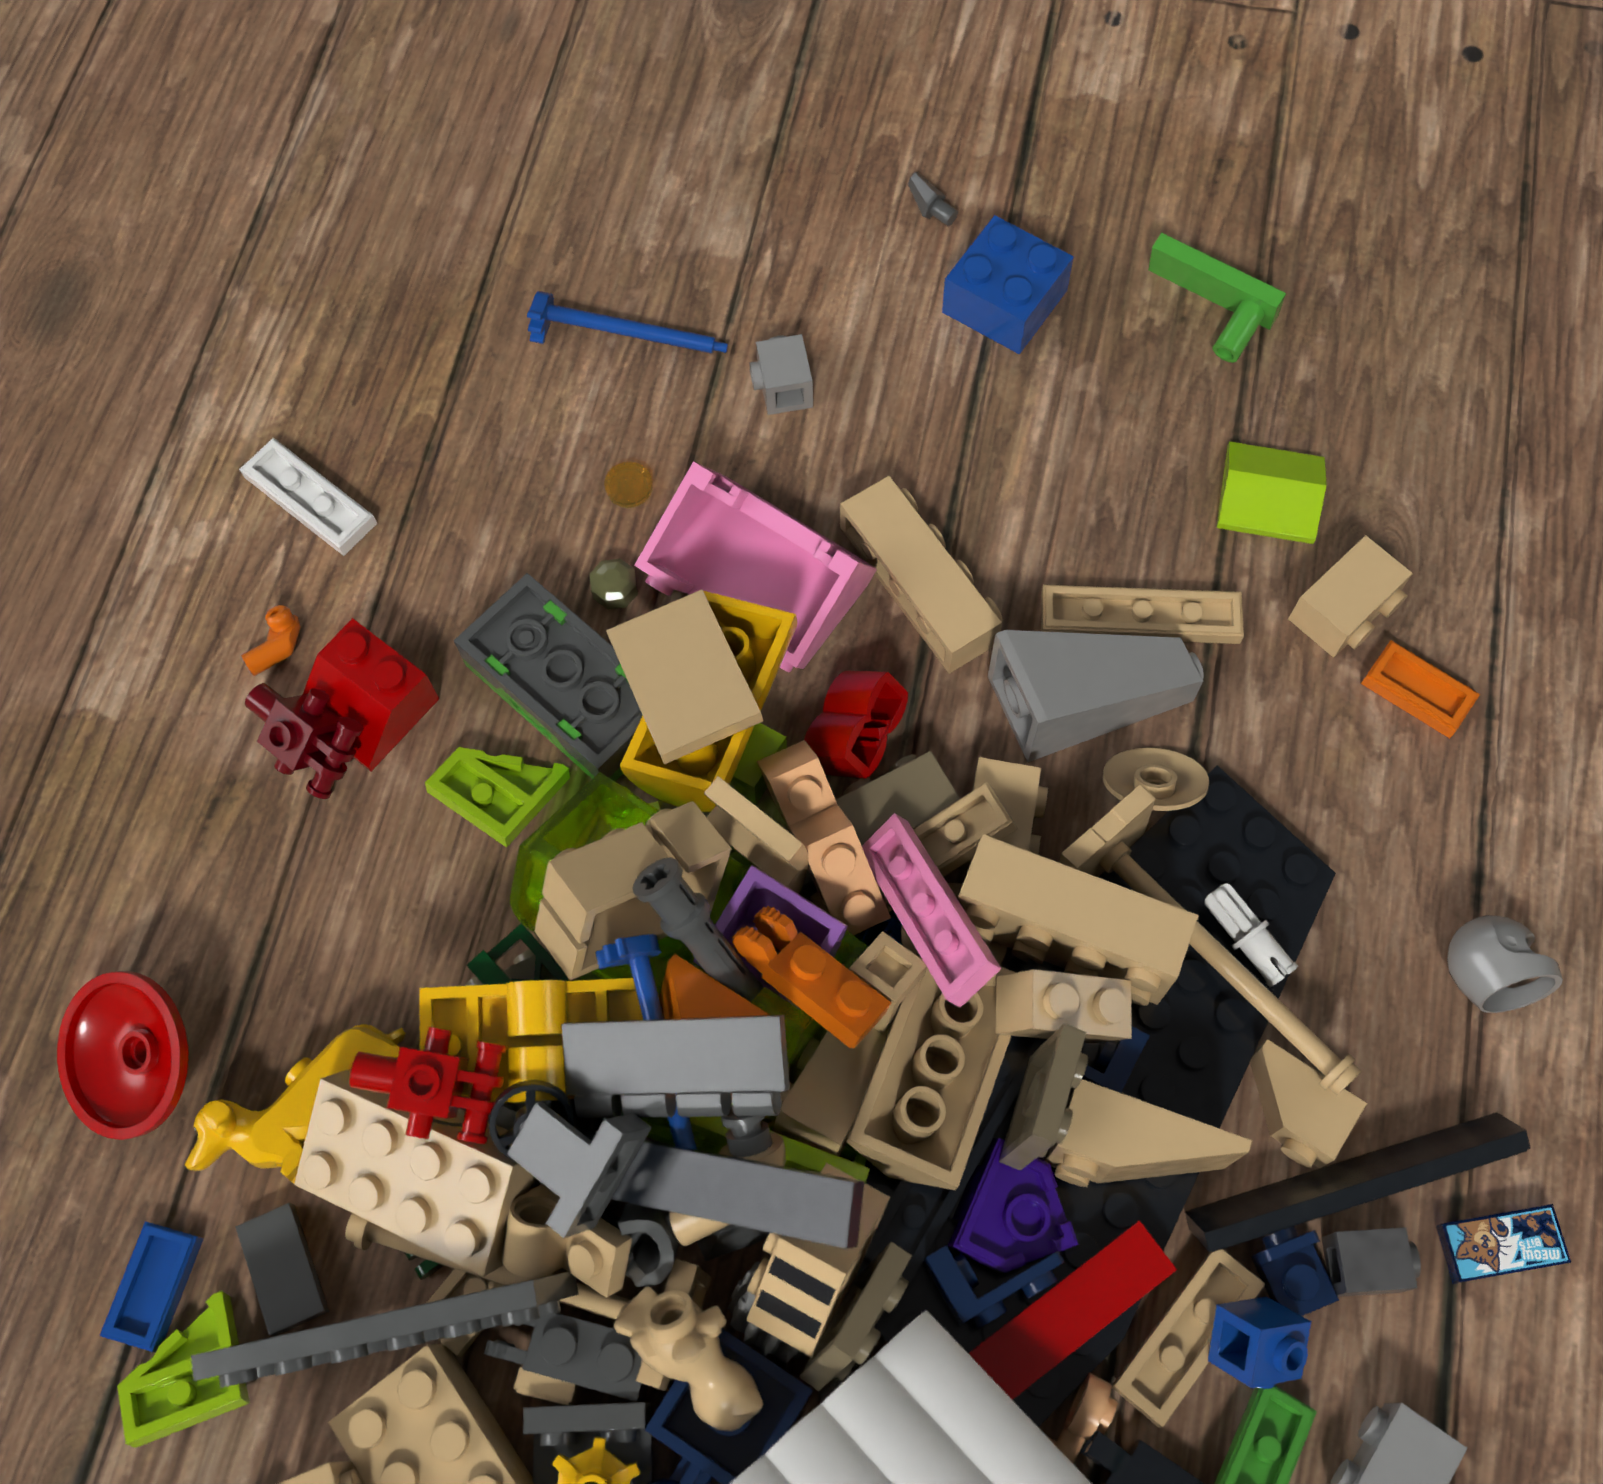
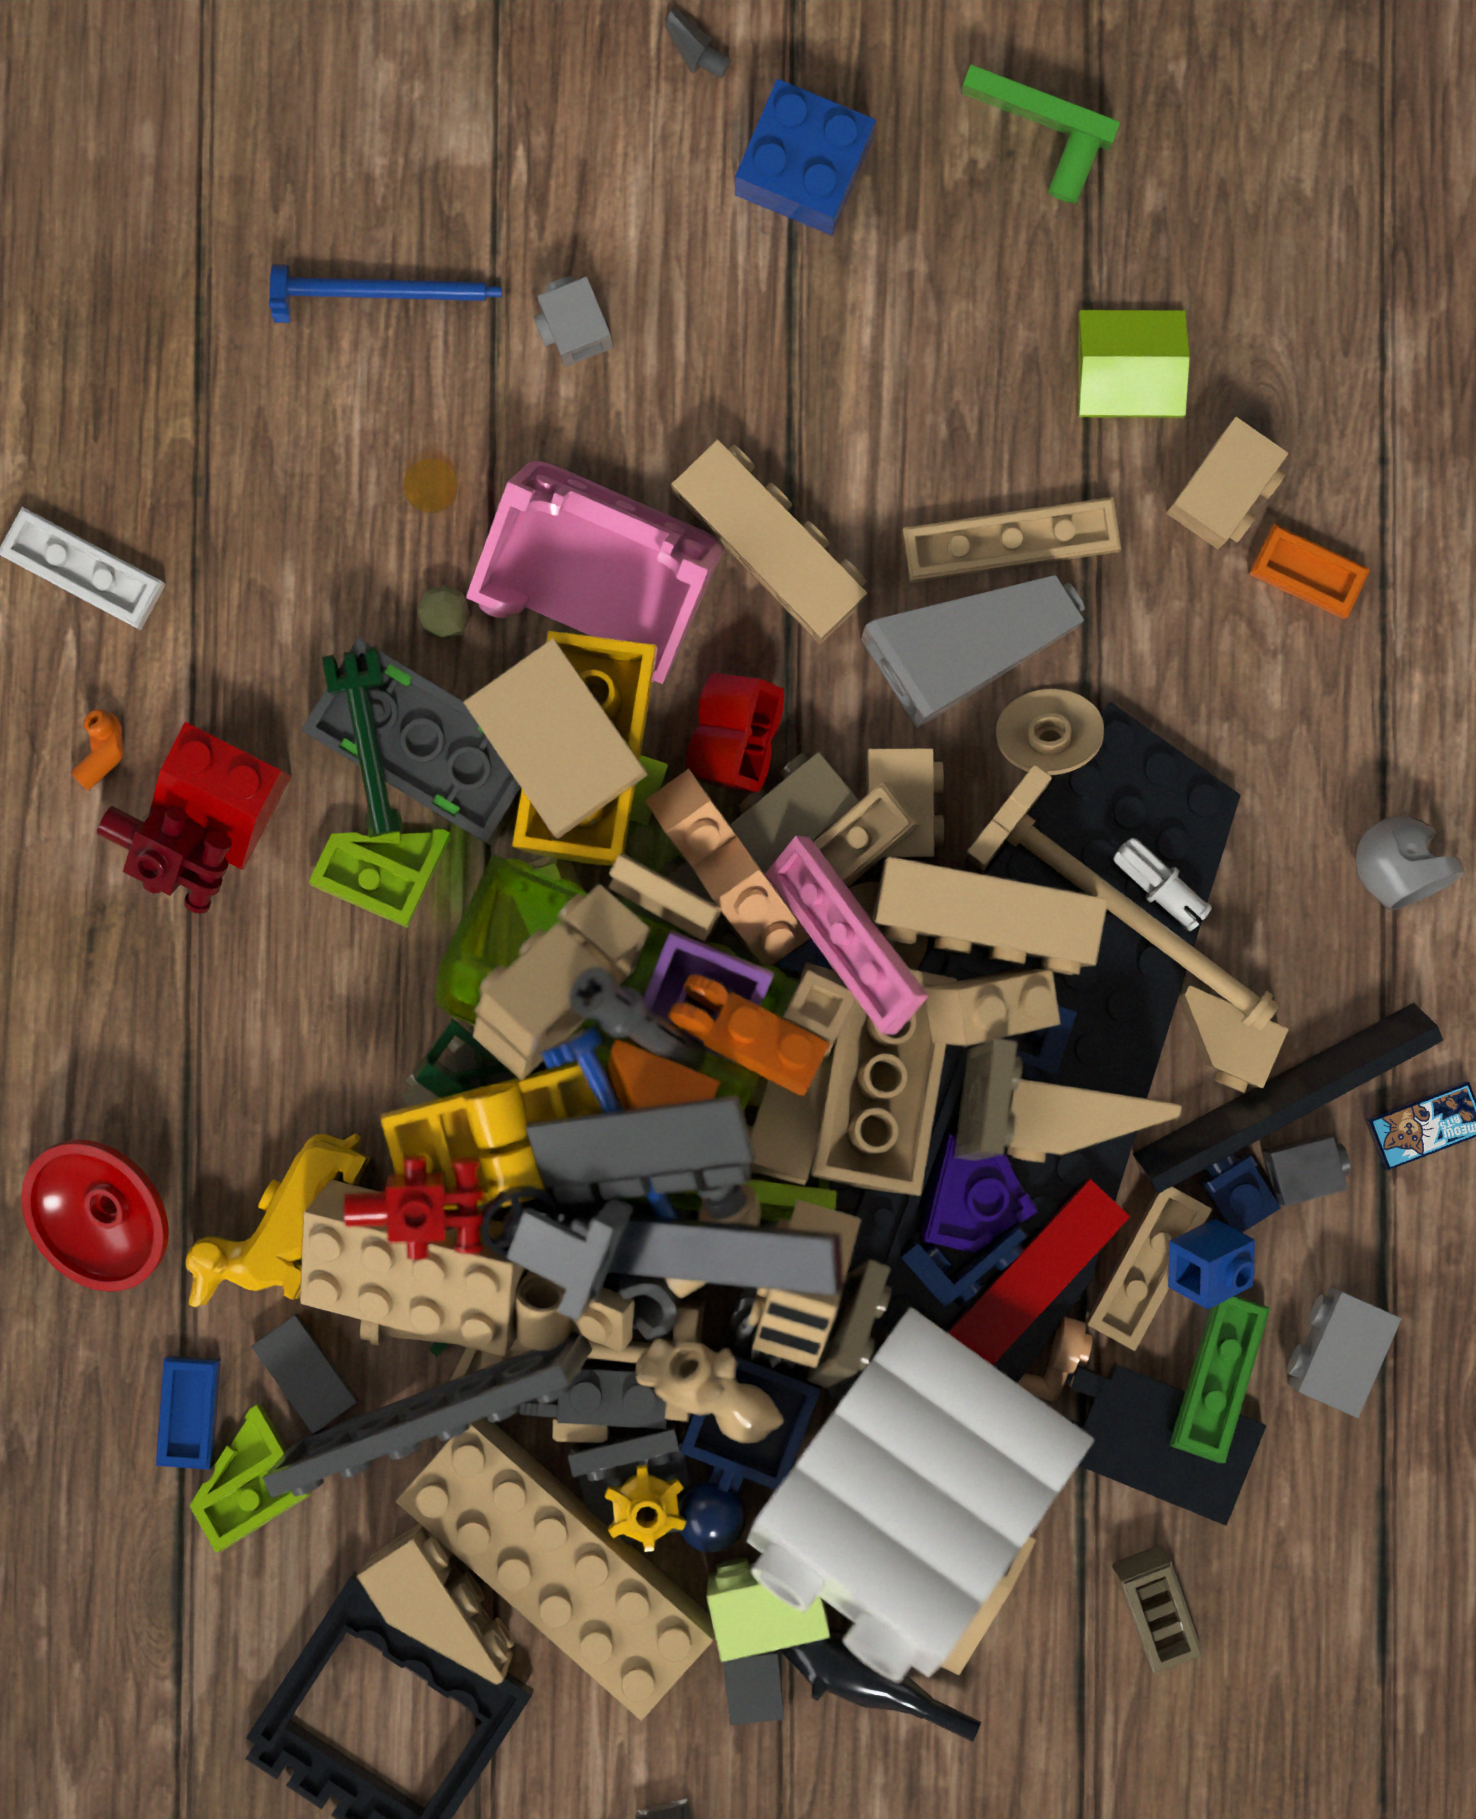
camera: 10 degrees left, 20 degrees up
none -> dark green hinge [322,646,403,838]

